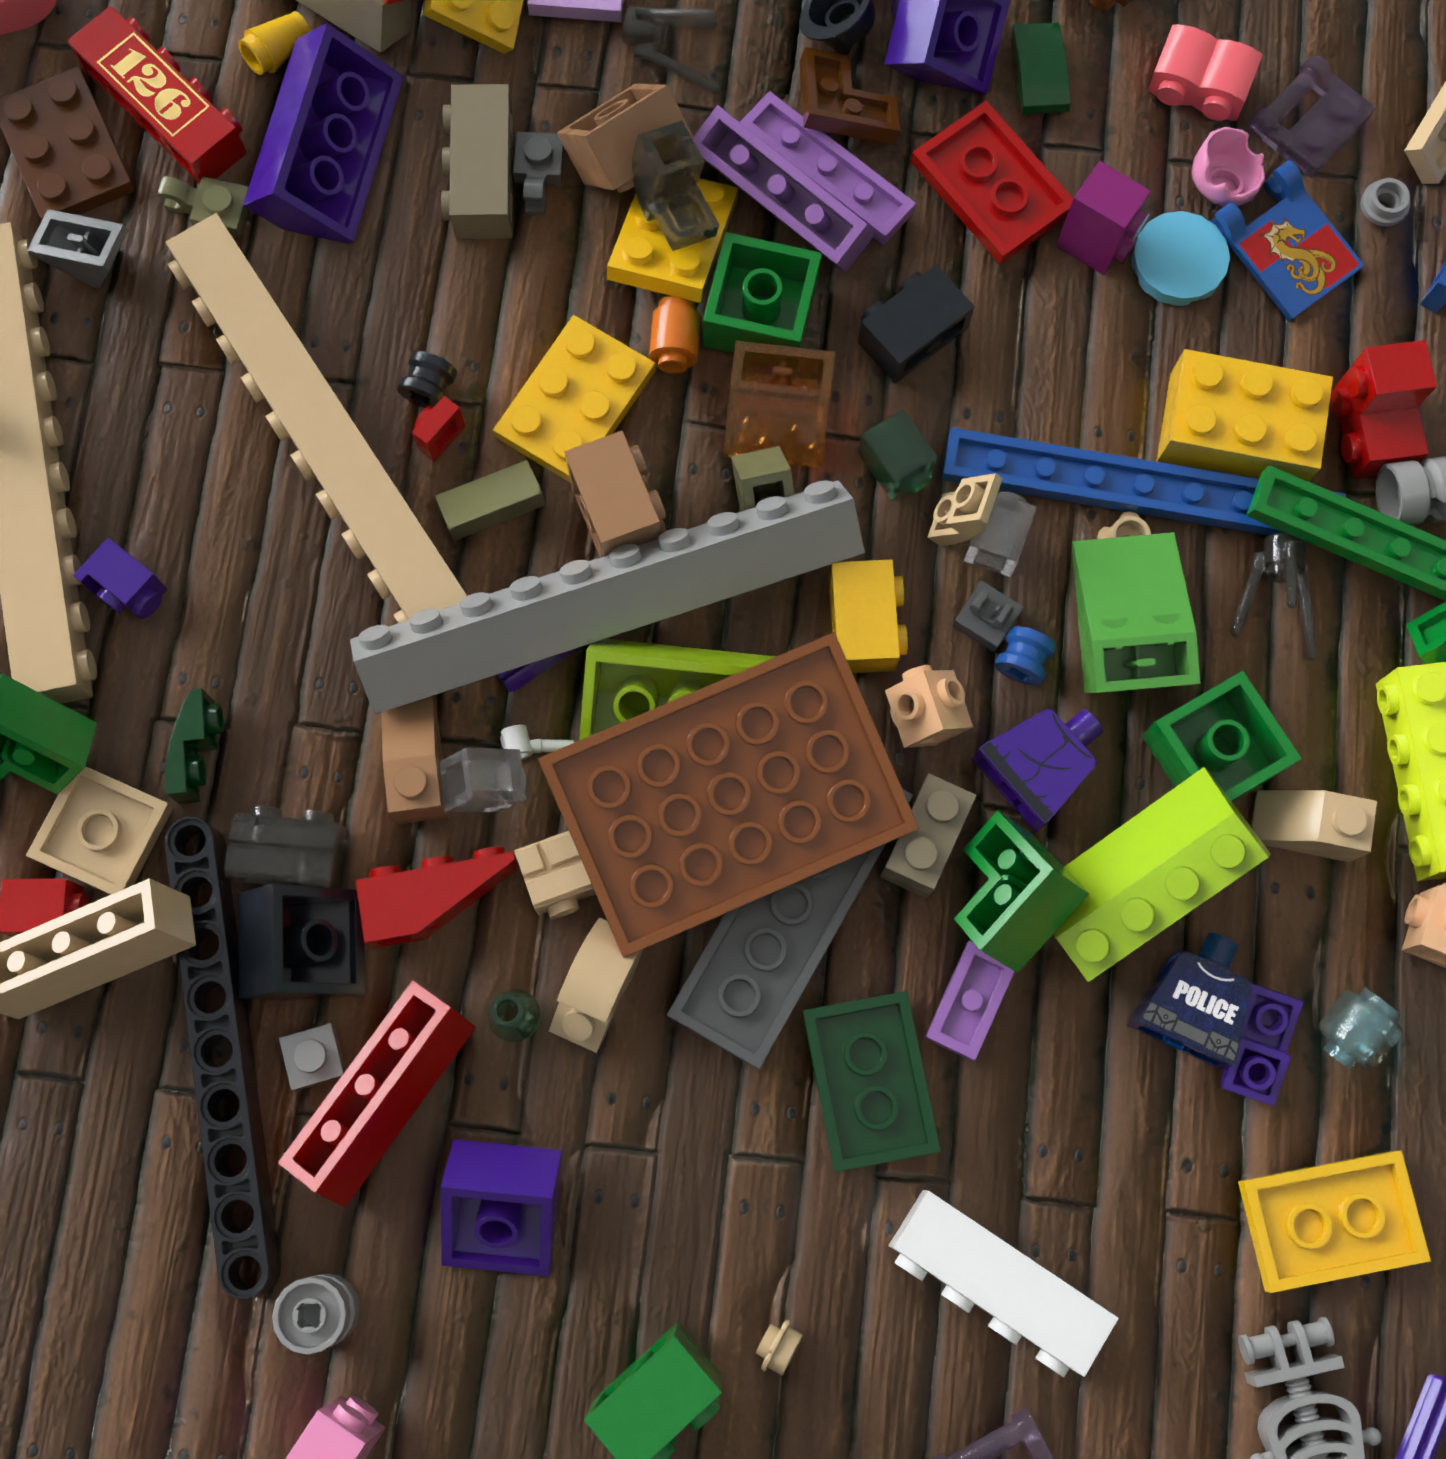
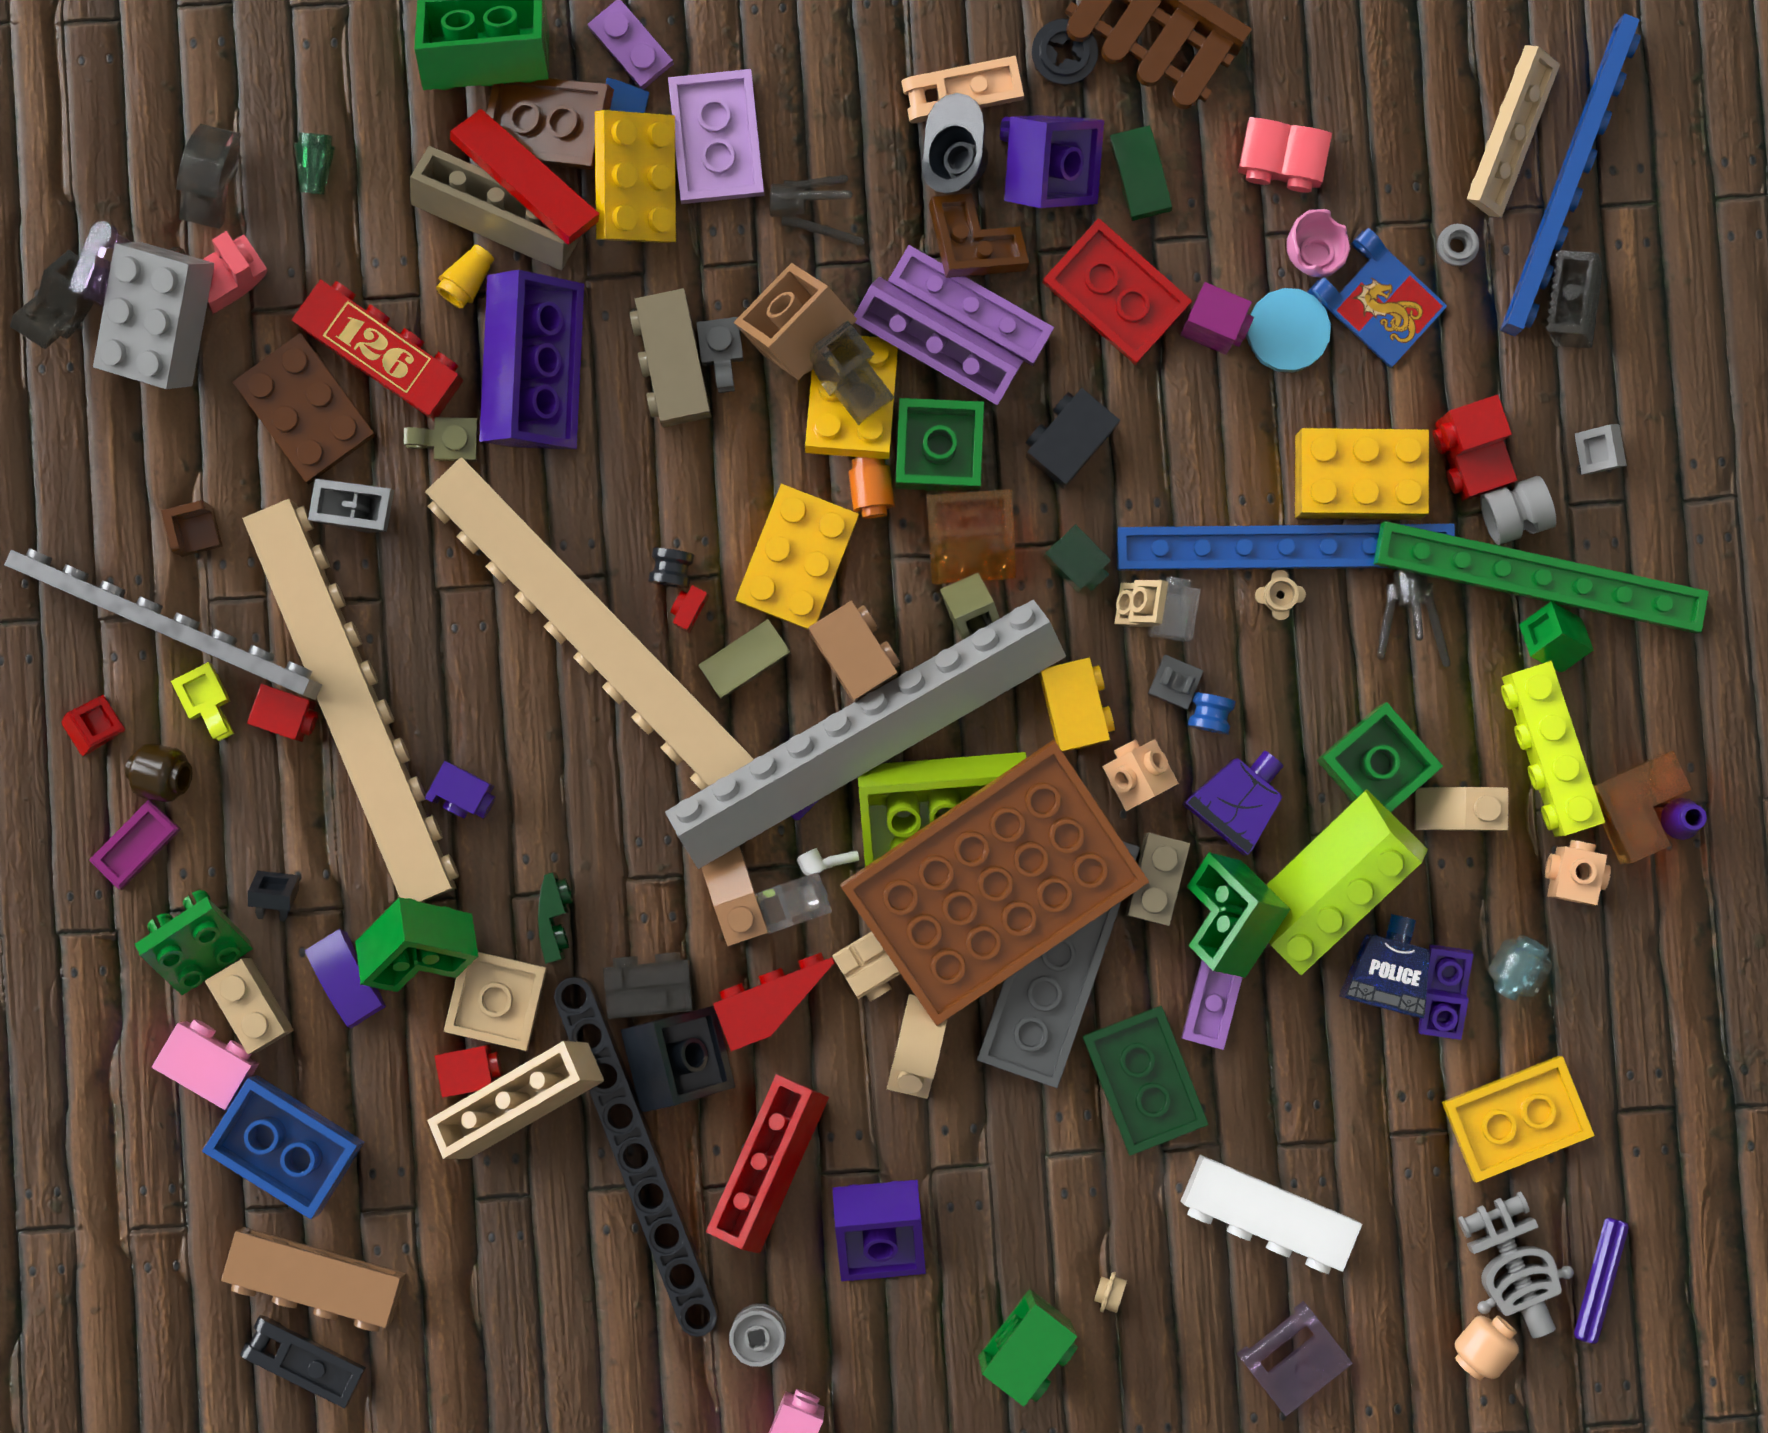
camera: 10 degrees left, 10 degrees up
light grey plate [279,1023,346,1091] -> none
cone [487,989,540,1042] -> none
bright green slope [1072,532,1201,693] -> none
clear purple plate [1249,55,1376,179] -> none

